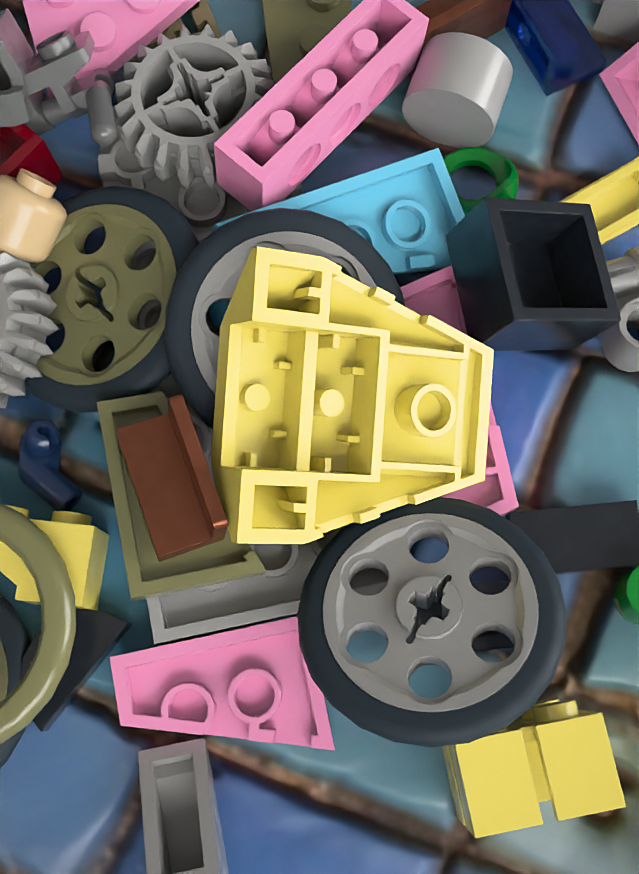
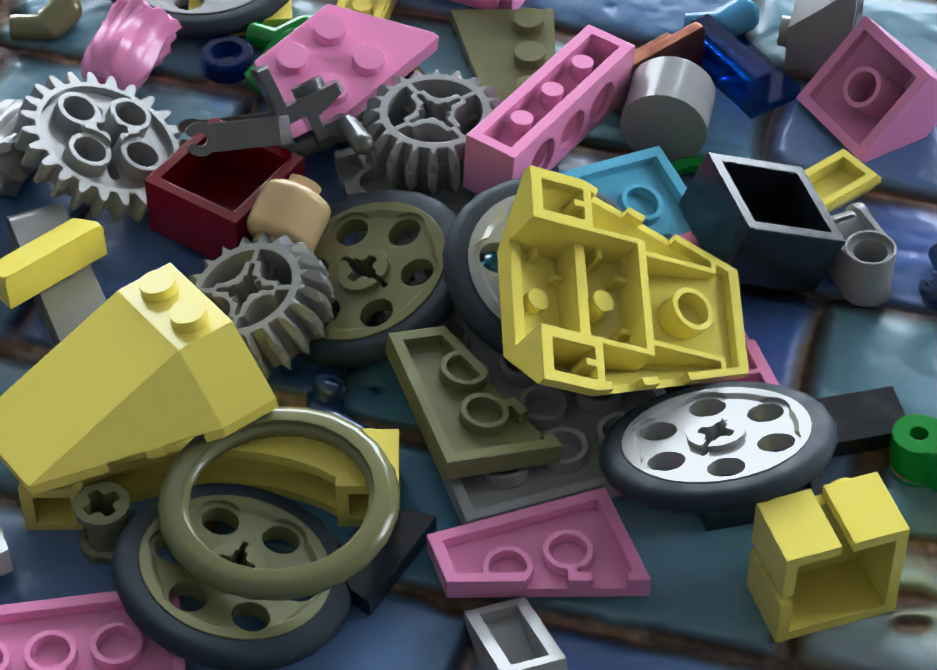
camera: 10 degrees left, 30 degrees down
copper panel [115,394,228,562] -> none

